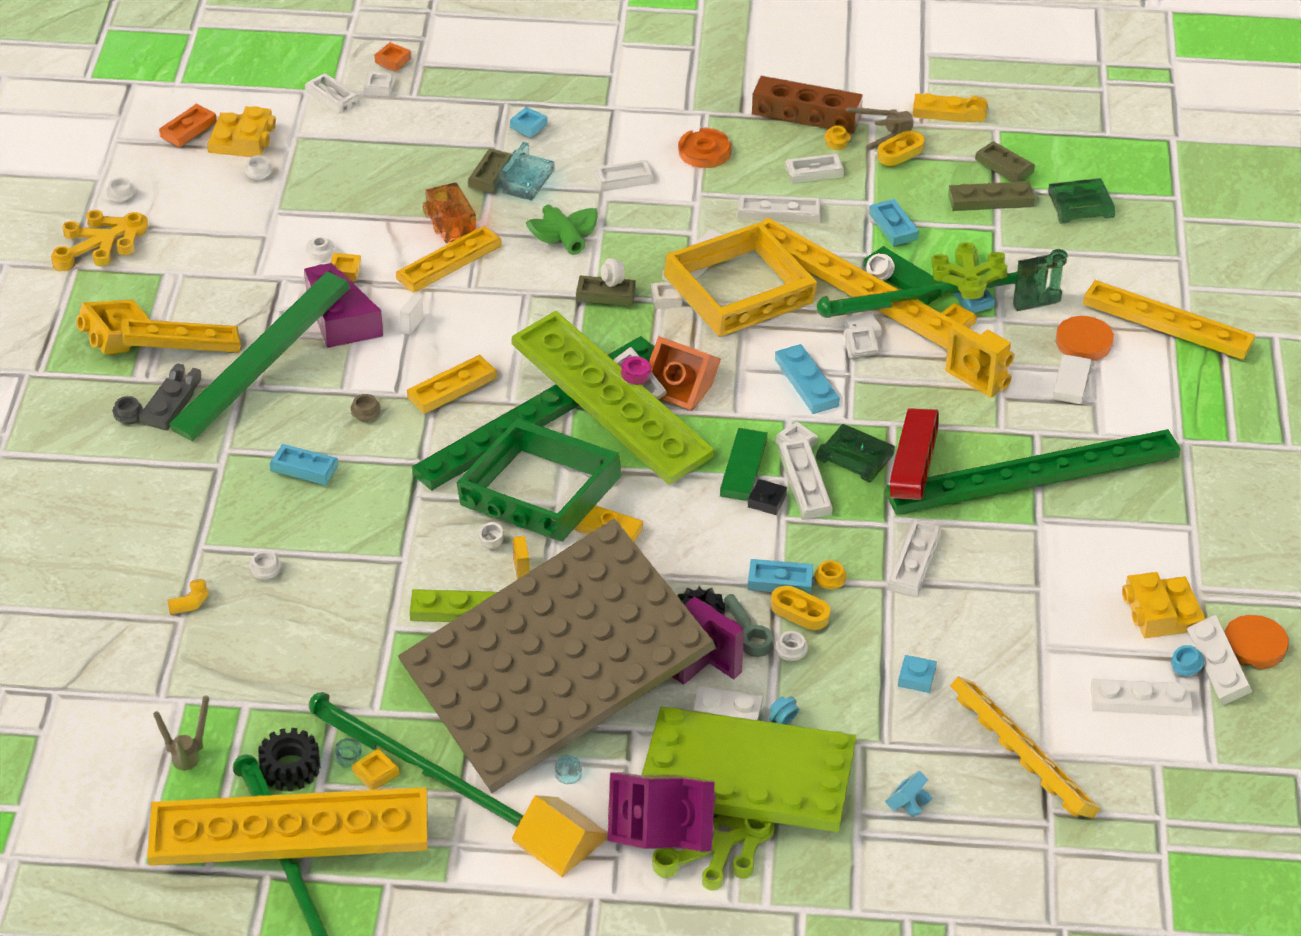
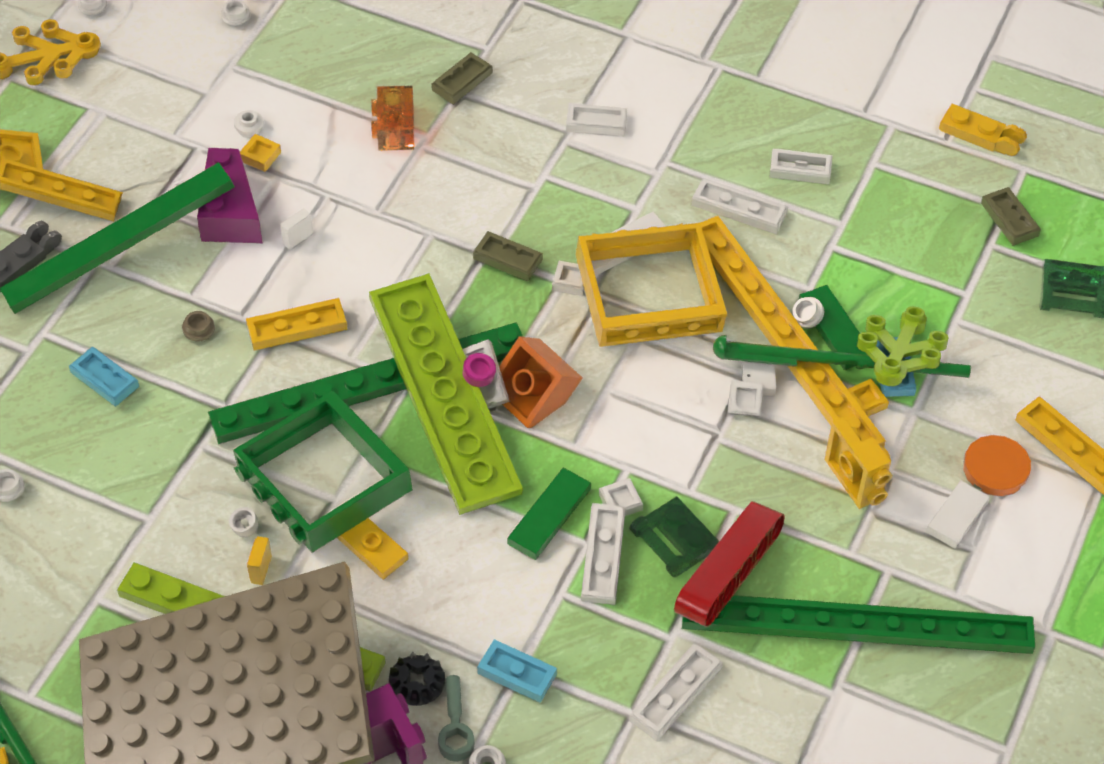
camera: 20 degrees right, 10 degrees up
yellow tile [396,225,501,293] -> none
clear light blue bracket [499,142,554,201] -> none
medium azure plate [510,107,547,138] -> none
bright green plant [526,204,598,255] -> none
white plate [601,258,625,287] -> none
orange tile [678,128,732,168] -> none
black plate [748,479,787,515] -> none
dark orange brick [752,75,863,134] -> none
yellow plate [770,586,830,630] -> none
medium azure plate [775,344,840,414] -> none
yellow plate [815,560,846,590] -> none
yellow plate [824,126,851,150] -> none
dark tan plant [846,107,913,150] -> none
medium azure plate [869,199,919,246] -> none
yellow plate [877,131,925,167] -> none
olive plate [948,181,1035,211] -> none
clear green plate [1013,249,1068,311] -> none

